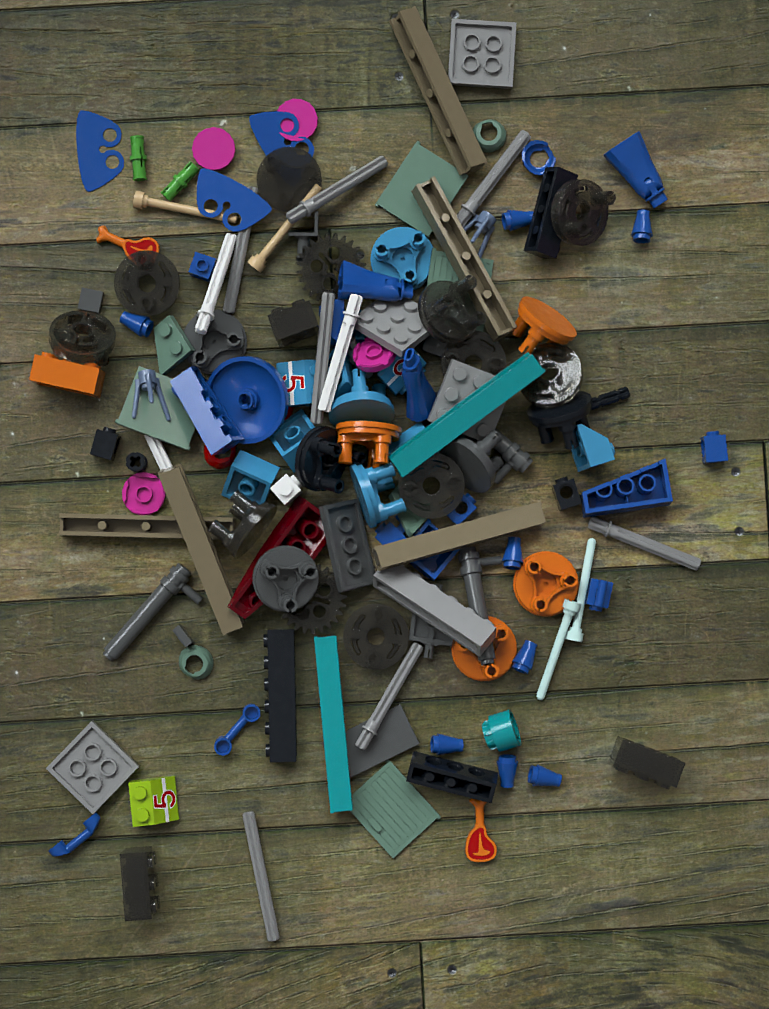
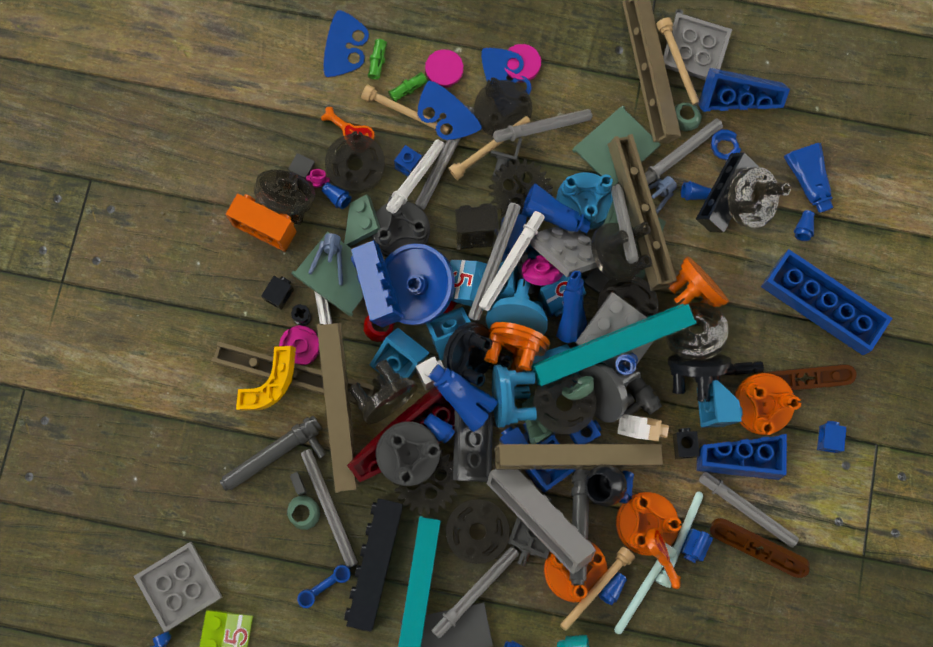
camera: 10 degrees right, 10 degrees down
none -> yellow plate [236,346,296,411]
none -> light grey axle [301,449,358,568]
none -> dark pink plate [306,169,330,187]
none -> blue cone [423,413,455,443]
none -> blue piece [428,364,498,432]
none -> tan piece [560,547,635,631]
none -> sand green piece [562,376,594,400]
none -> black helmet [584,465,627,507]
none -> light grey axle [611,184,639,264]
none -> blue cone [615,353,638,375]
none -> white hips [617,414,669,441]
none -> orange piece [646,528,681,589]
none -> tan piece [656,18,700,105]
none -> blue wedge [698,68,790,112]
none -> reddish brown piece [710,518,810,578]
none -> orange piece [734,373,801,435]
none -> reddish brown piece [760,364,857,390]
none -> blue brick [761,249,892,355]

